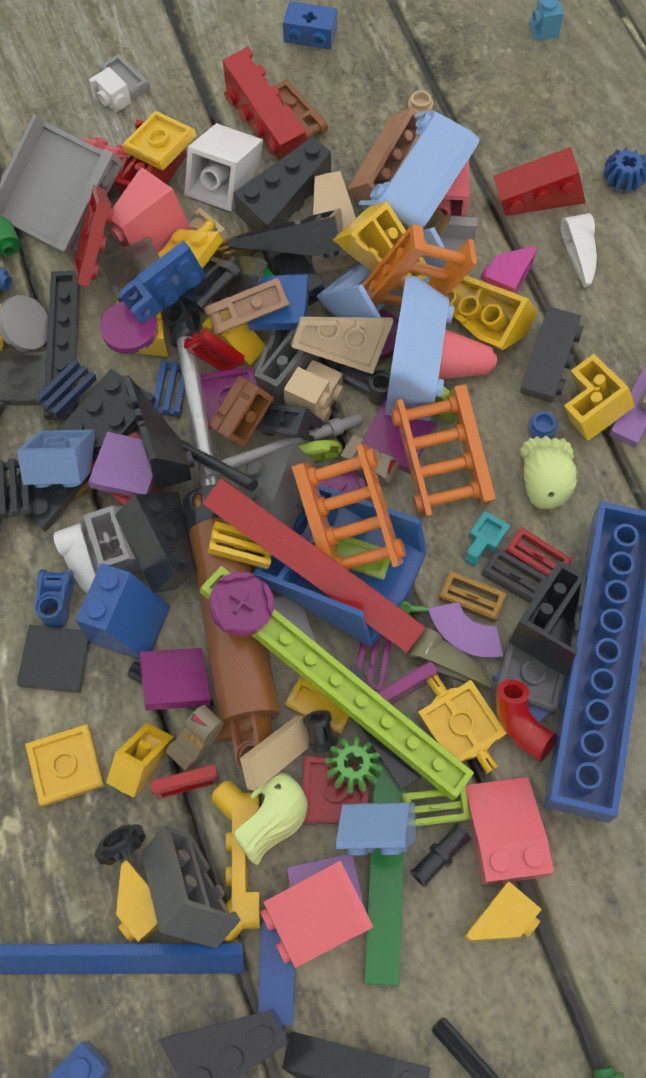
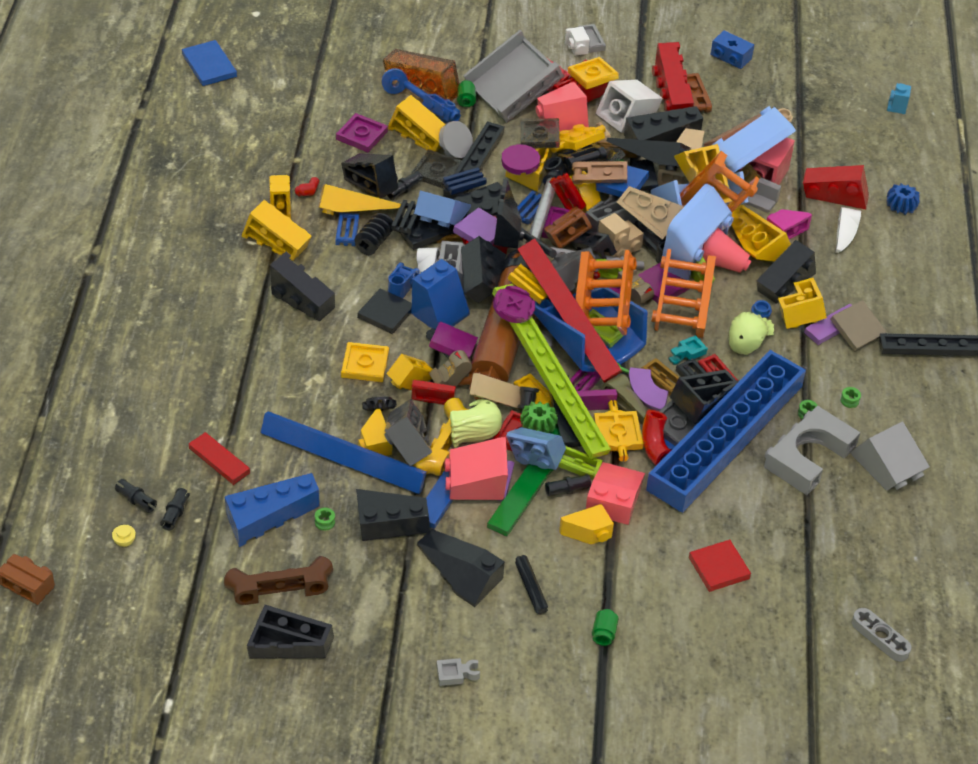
camera: 20 degrees right, 20 degrees down
red plate [73,185,114,287] -> none
blue plate [118,240,206,323] -> none

